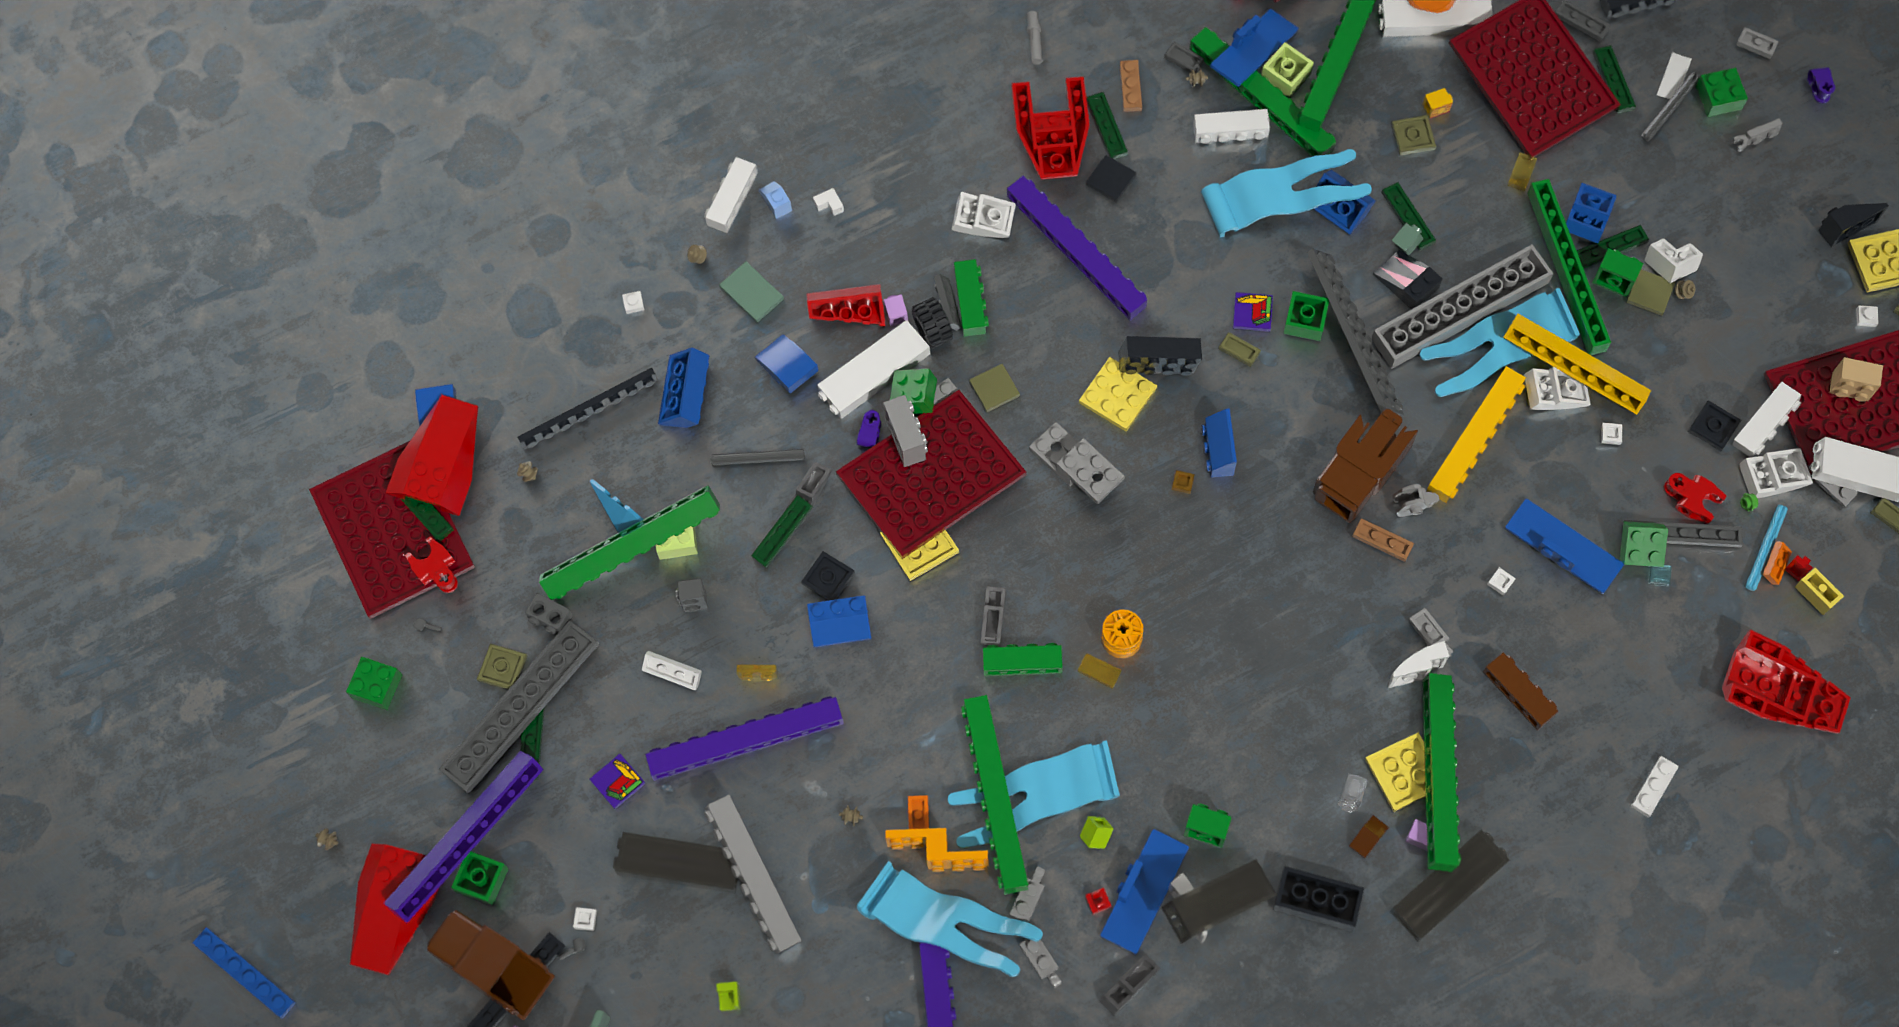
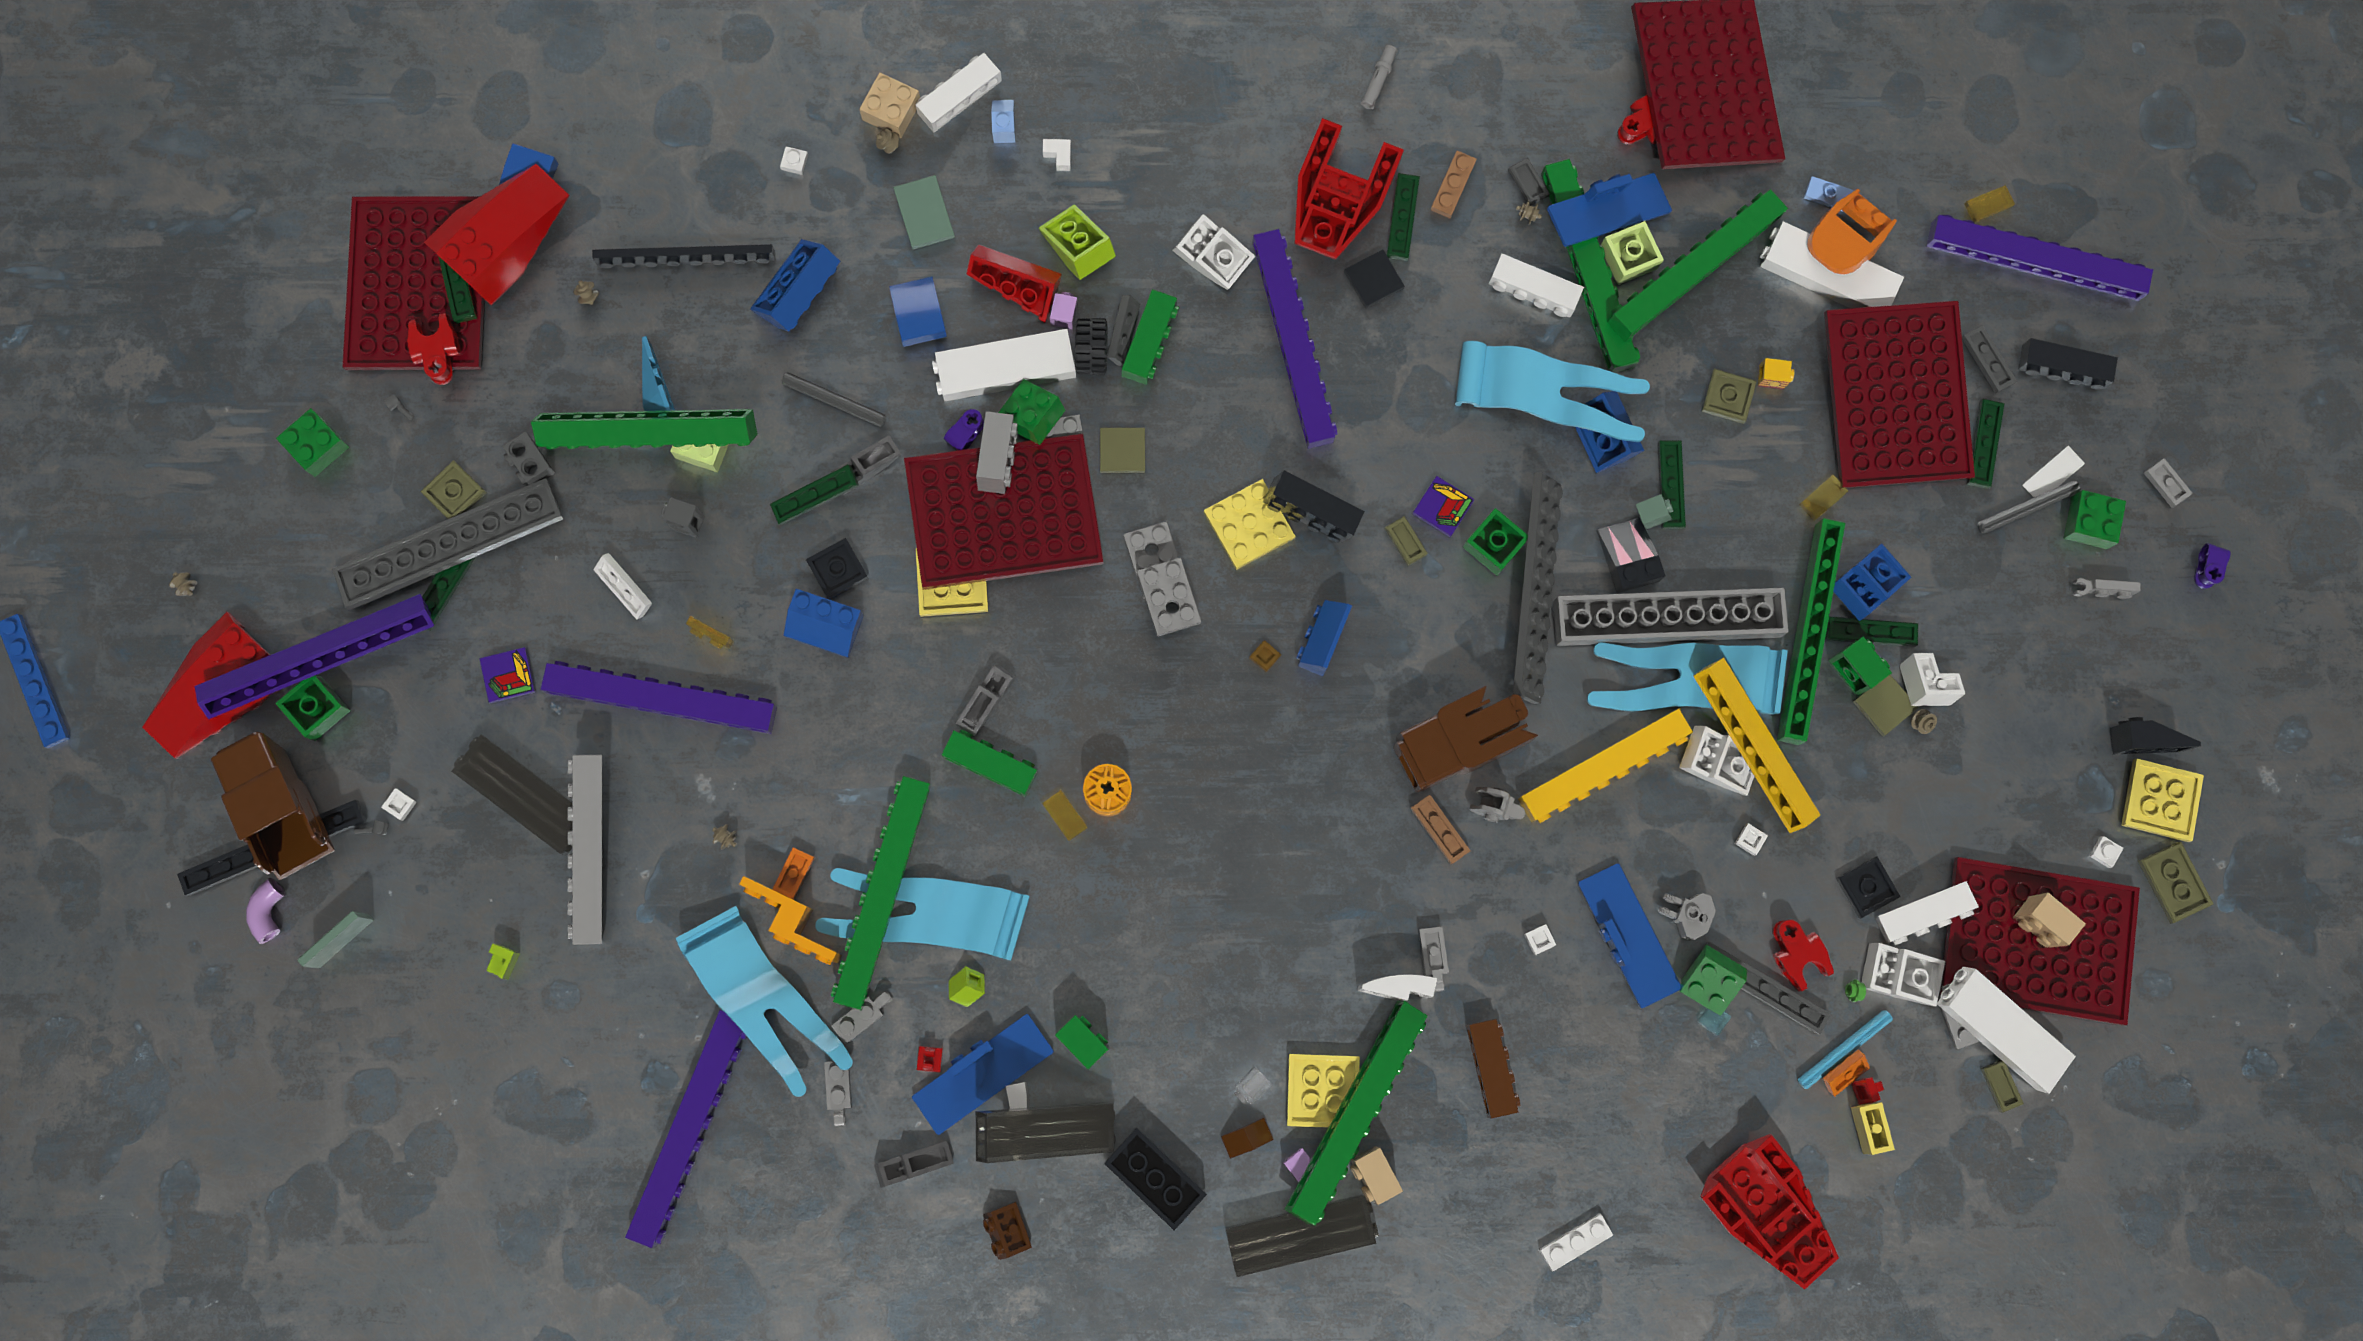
camera: 15 degrees right, 10 degrees up
none -> tan brick [859,72,920,138]
none -> reddish brown bracket [983,1202,1032,1260]
none -> lime slope [1039,204,1116,280]
none -> tan brick [1350,1146,1403,1205]
none -> light grey hinge [1658,893,1716,941]

